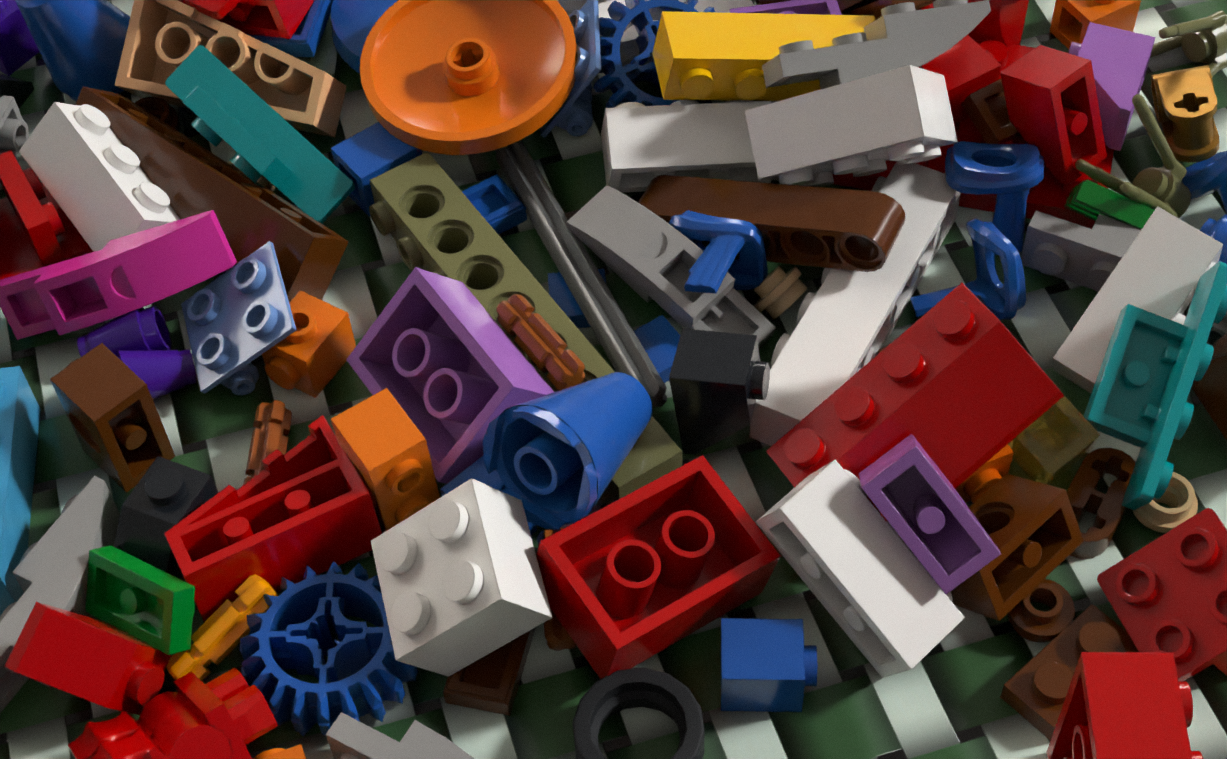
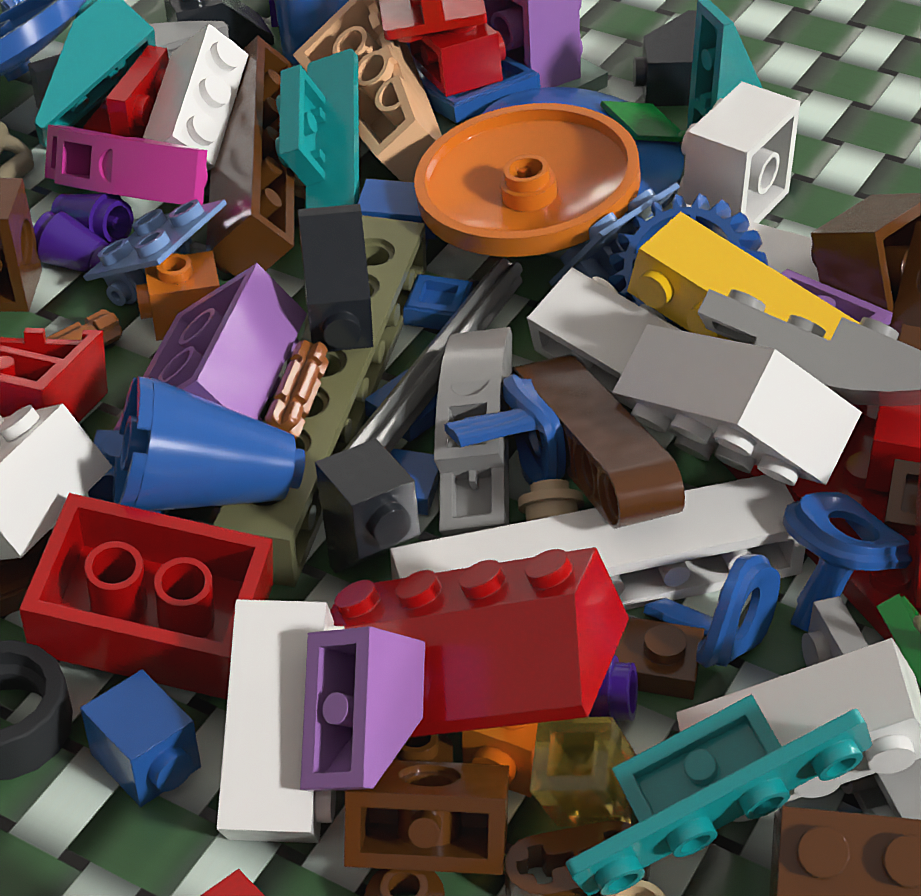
camera: 45 degrees right, 10 degrees down
orange brick [331,388,440,533] -> none
none -> black slope [298,204,374,352]

